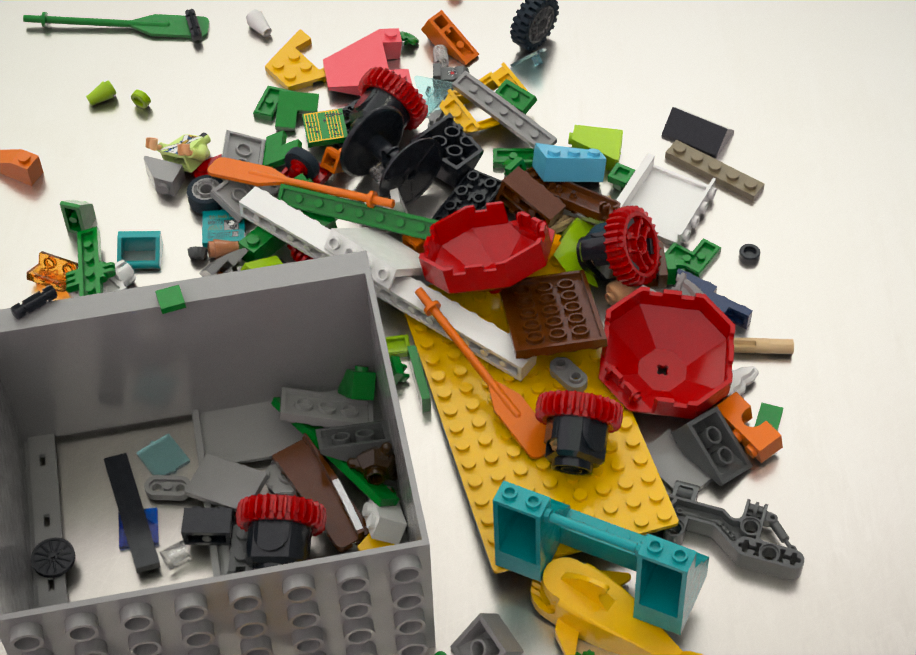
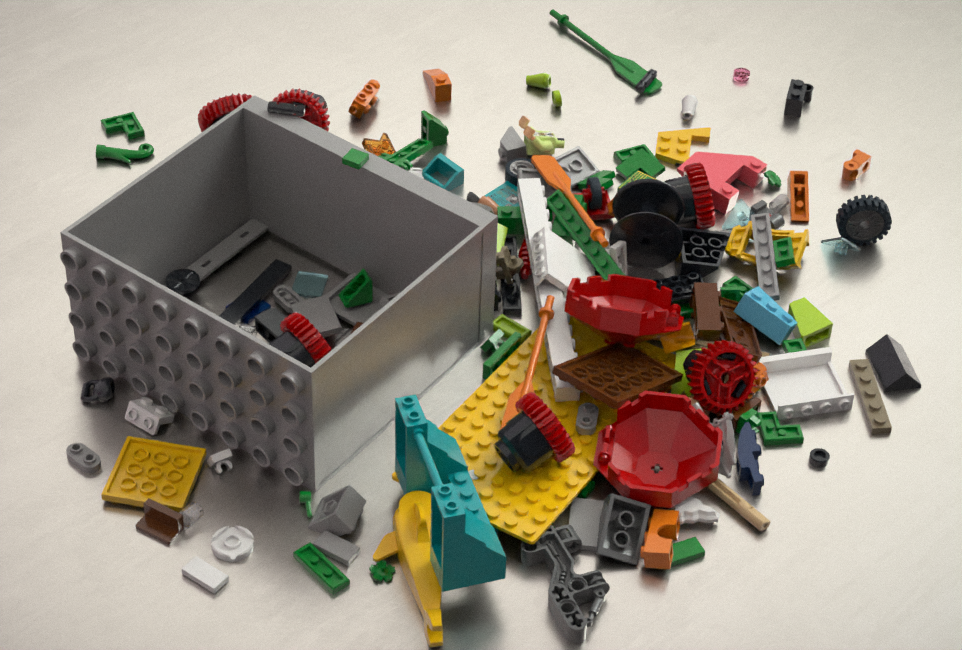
camera: 45 degrees right, 10 degrees down
none -> green slope [339,268,373,308]

